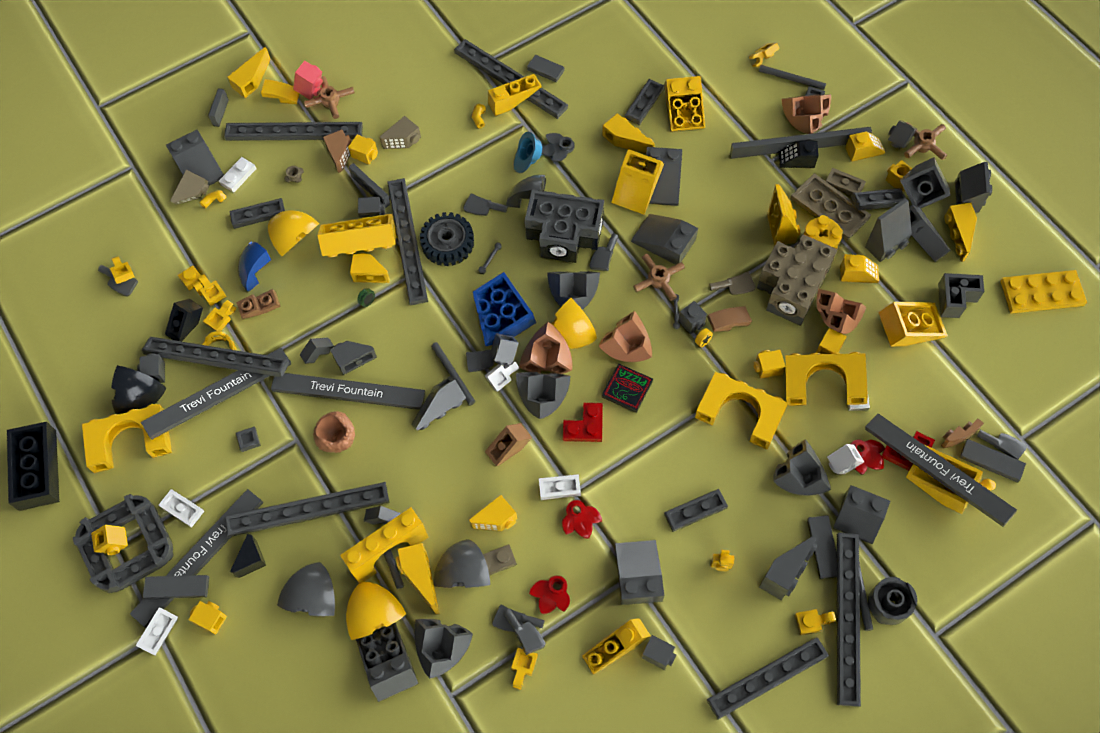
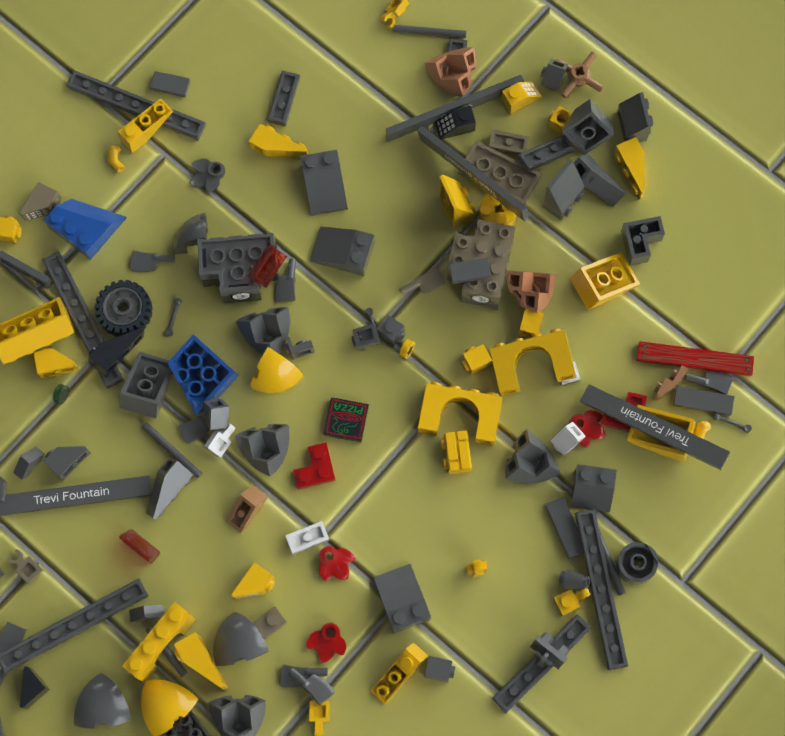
camera: 15 degrees left, 10 degrees up
nougat hair [313,411,355,453] -> none
dark grey brick [358,196,386,218] -> none
dark azure piece [514,131,542,173] -> none
nougat brick [519,322,572,374] -> none
nougat brick [599,311,652,362] -> none
yellow slope [611,149,664,215] -> none
medium nougat bar [633,254,685,301] -> none
yellow slope [664,76,705,132] -> none
dark grey tile [664,489,728,532] -> none
medium nougat slope [707,306,752,332] -> none
dark grey slope [759,535,817,600] -> none
yellow slope [840,254,879,283] -> none
yellow plate [1000,270,1087,314] -> none
none -> dark tan plate [7,549,44,585]
none -> blue wedge [44,199,126,260]
none -> black slope [88,328,144,377]
none -> dark grey slope [119,352,173,418]
none -> clear red slope [119,529,160,564]
none -> clear red slope [247,245,287,288]
none -> dark grey bracket [284,337,314,359]
none -> dark grey bracket [352,323,380,351]
none -> dark grey tile [417,126,529,221]
none -> yellow brick [440,430,472,475]
none -> dark grey tile [450,258,491,284]
none -> dark grey hips [530,632,569,670]
none -> dark grey cone [559,569,590,589]
none -> red tile [637,341,754,376]
none -> dark grey hinge [713,413,752,433]

